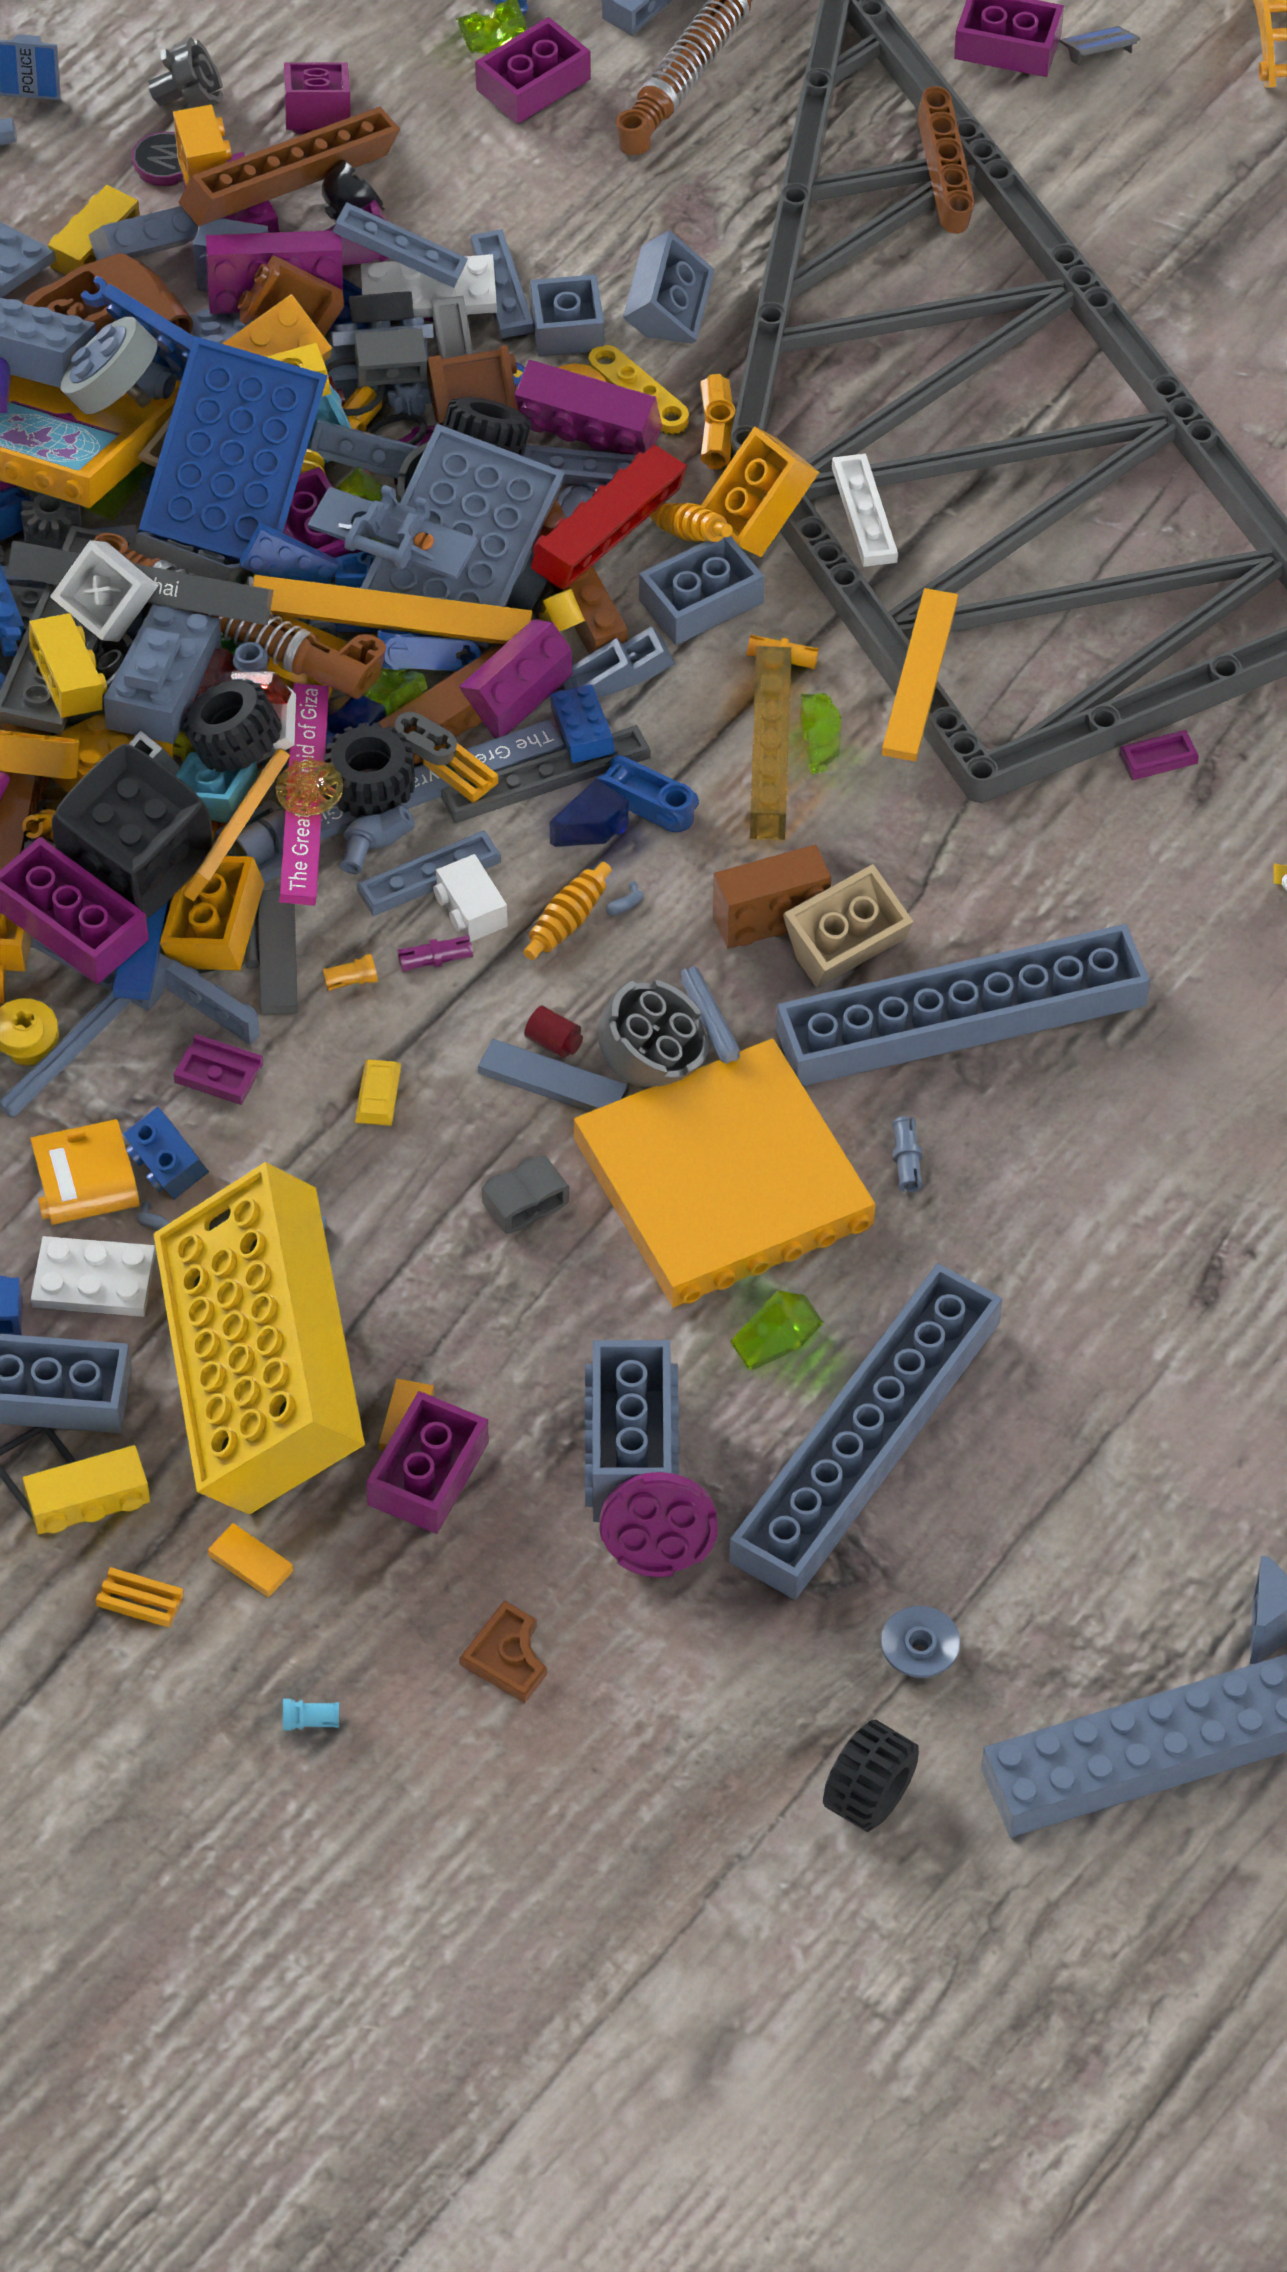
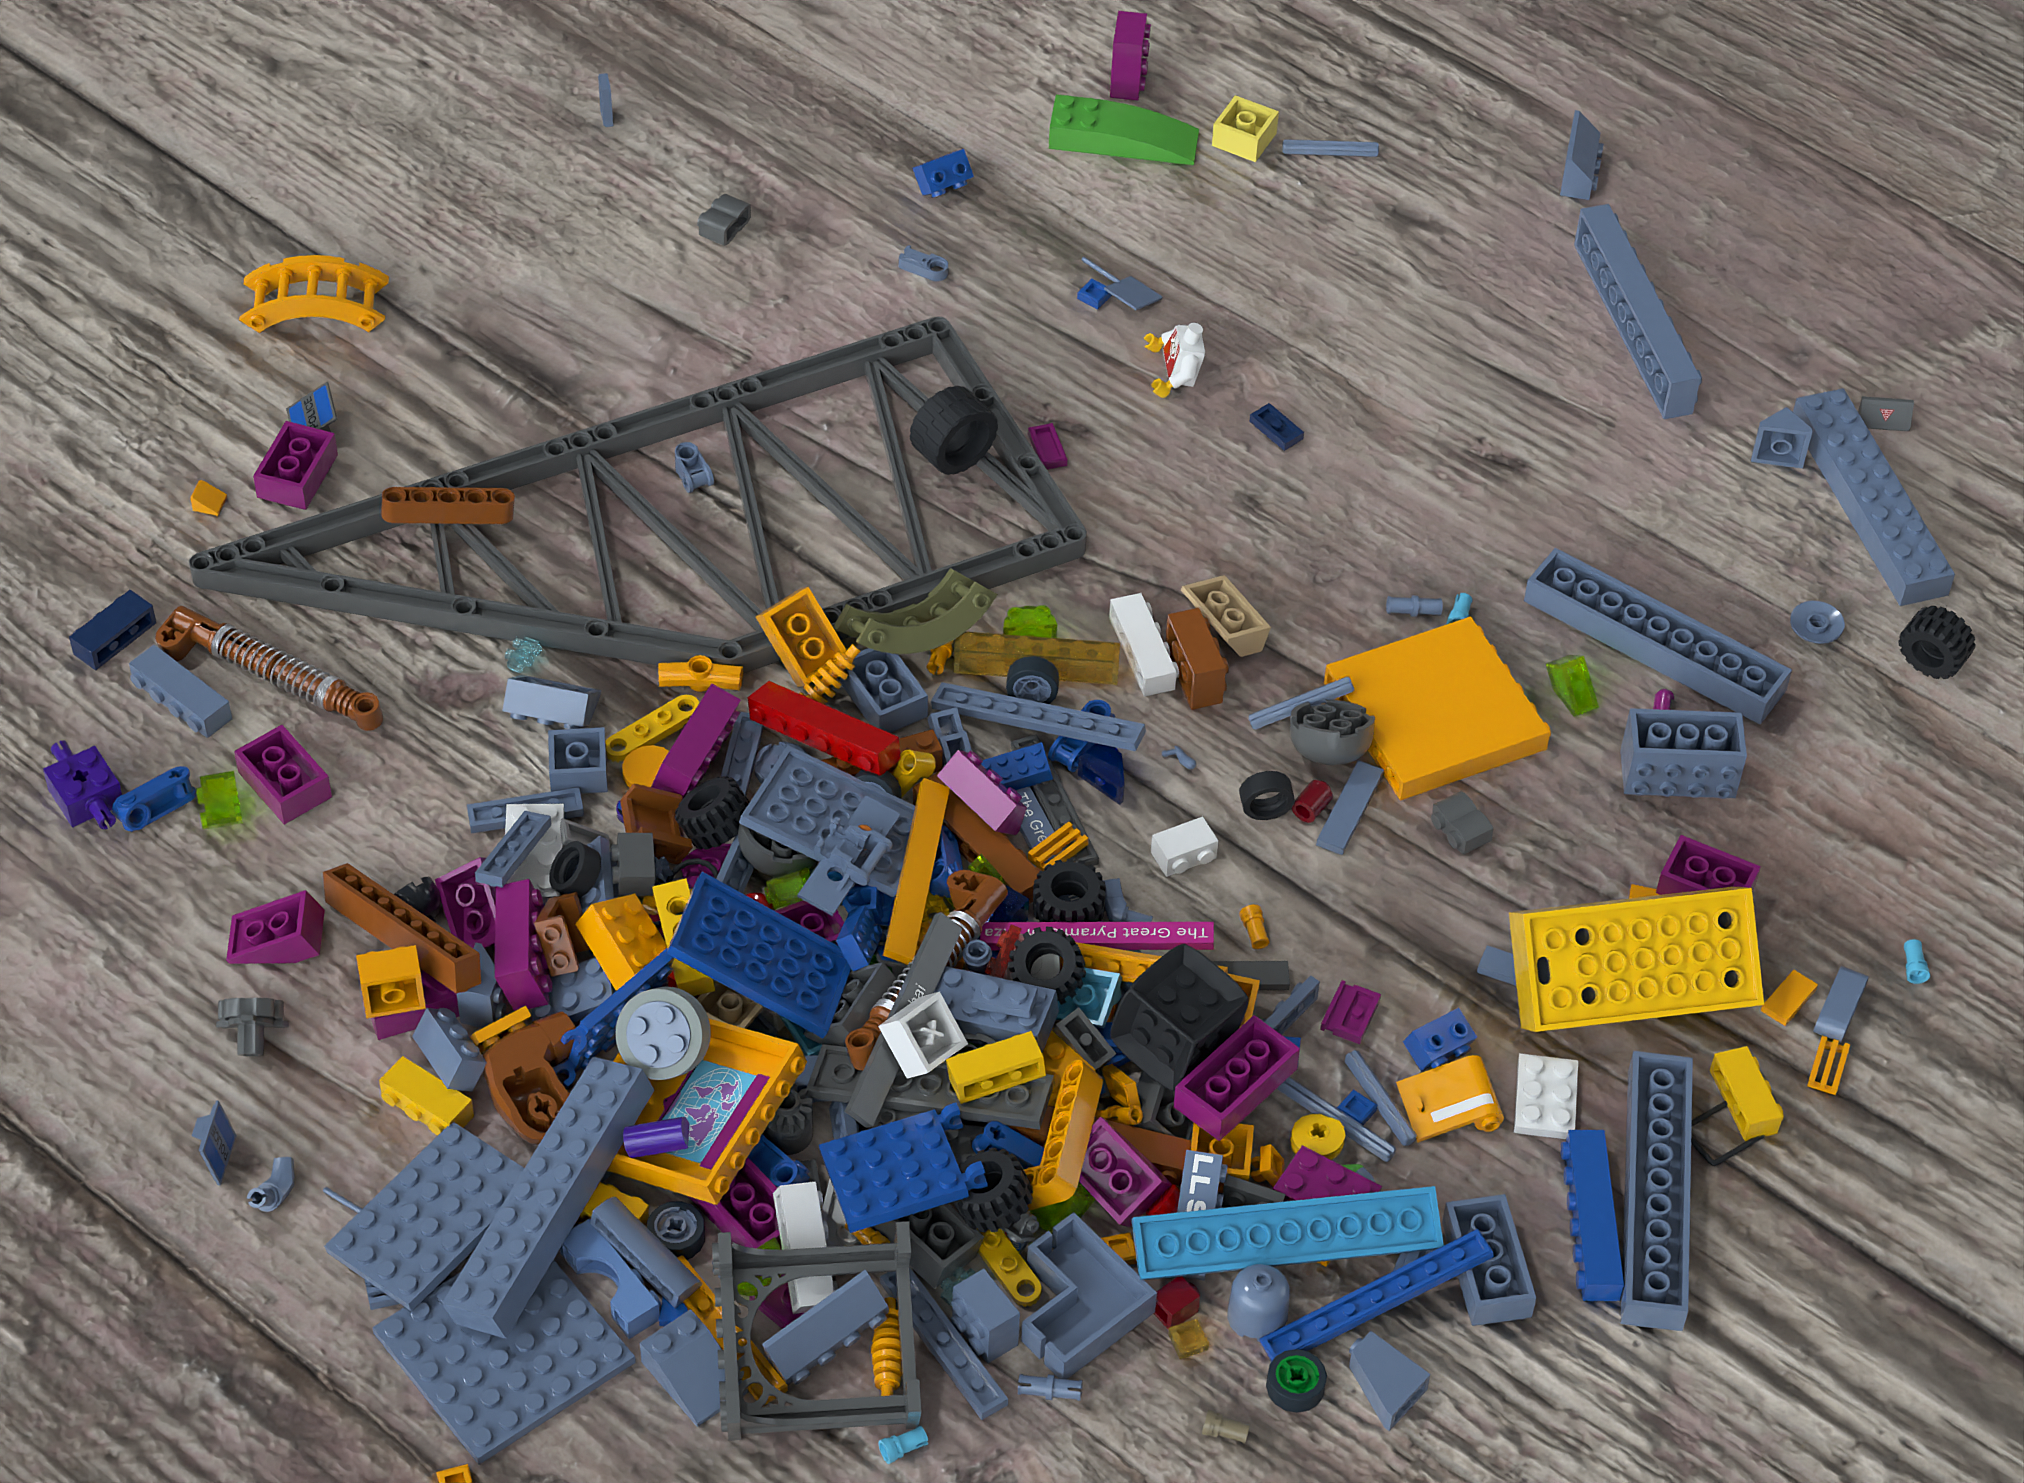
camera: 90 degrees left, 5 degrees down
tile [132,132,183,186] -> none
sand blue piece [137,1201,171,1231] -> none
clear yellow wheel [275,757,343,816] -> none
yellow tile [355,1059,401,1126] -> none
sand blue tile [357,830,501,916] -> none
dark grey beam [394,712,457,765] -> none
magenta pin [397,935,473,972] -> none
dark orange tile [459,1600,547,1703] -> none
light orange piece [523,862,612,961] -> none
magenta tile [600,1472,718,1577] -> none
sand blue brick [776,924,1150,1086] -> none
white plate [832,453,898,567] -> none
light orange tile [882,588,958,762] -> none
none -> light orange plate [470,1006,531,1054]
none -> clear light blue piece [505,637,542,673]
none -> sand blue piece [675,442,714,493]
none -> olive fence [833,568,998,654]
none -> black tyre [910,386,998,475]
none -> sand blue plate [931,682,1146,751]
none -> black wheel [1006,656,1059,704]
none -> white brick [1109,593,1179,697]
none -> black tyre [1239,771,1295,820]
none -> dark blue plate [1249,403,1304,451]
none -> blue tile [1337,1089,1378,1125]
none -> sand blue axle [1345,1050,1417,1146]
none -> medium azure pin [1447,593,1473,624]
none -> magenta arm [1653,689,1674,710]
none -> sand blue beam [1813,966,1869,1043]

